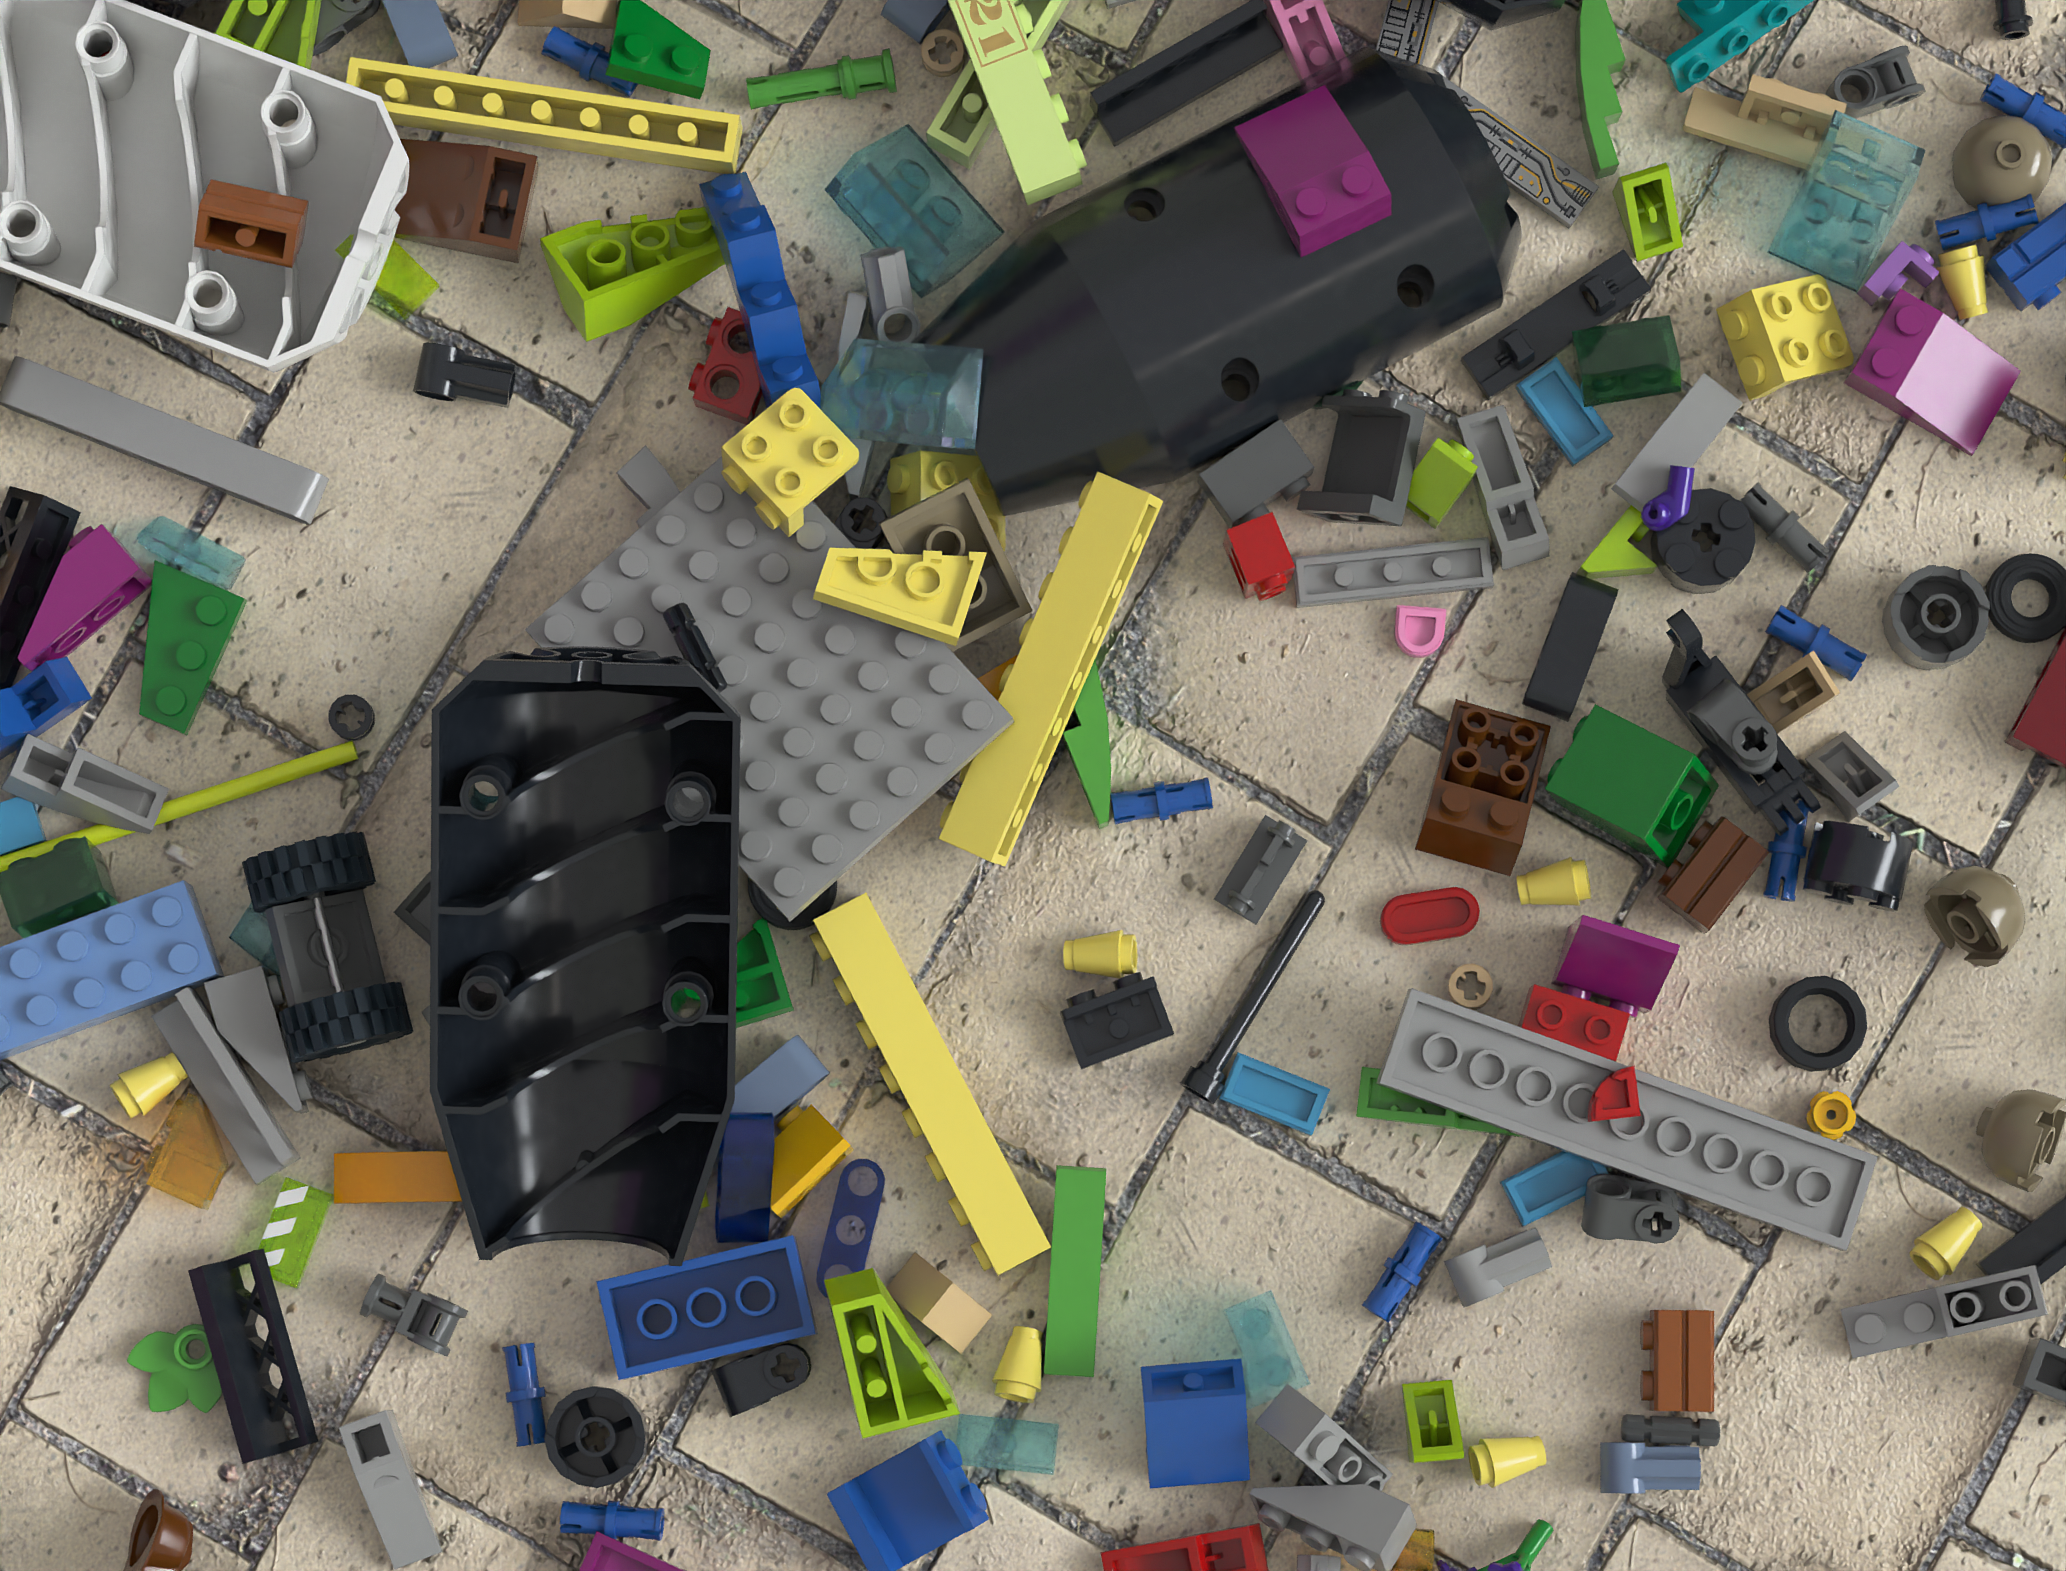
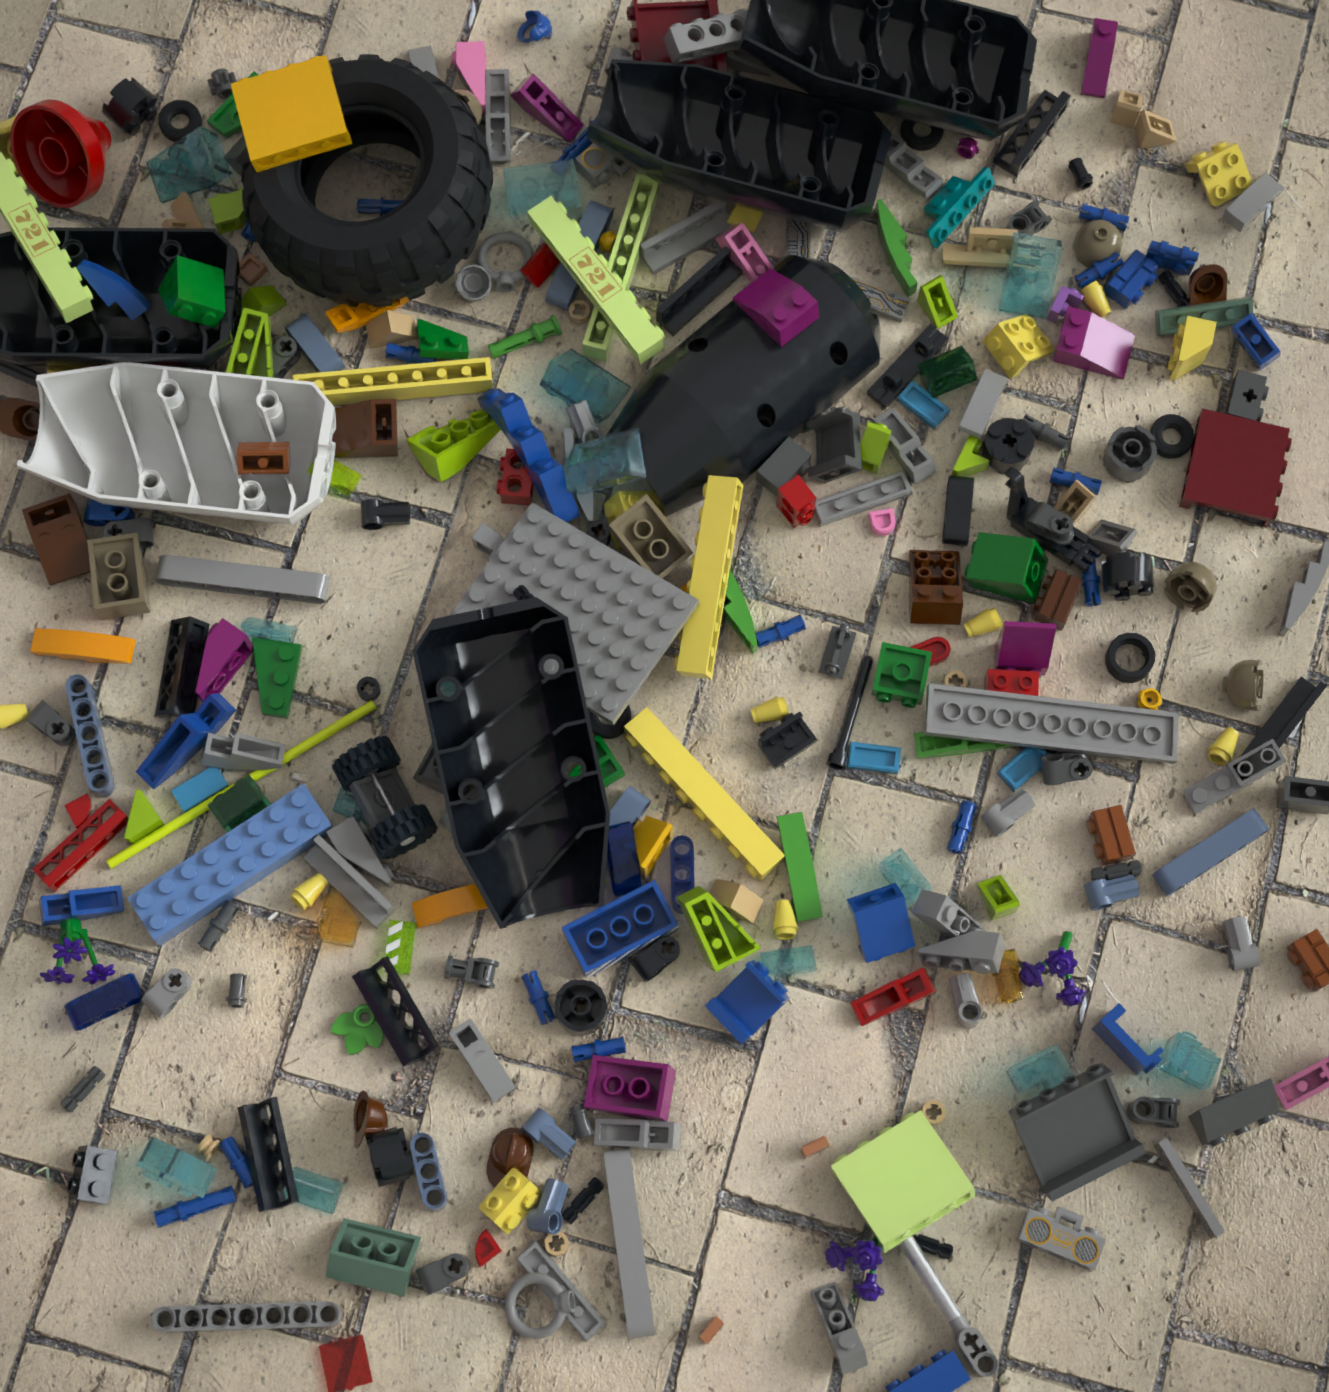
camera: 15 degrees left, 10 degrees down
light yellow bracket [721,388,859,537] -> none
light yellow wing [813,548,987,646] -> none
light yellow cone [1468,1436,1546,1488] -> none
red tile [1588,1066,1641,1122] -> none
dark purple arm [1641,465,1695,531] -> none
none -> green plate [871,642,932,708]
none -> sand blue beam [1152,808,1269,897]

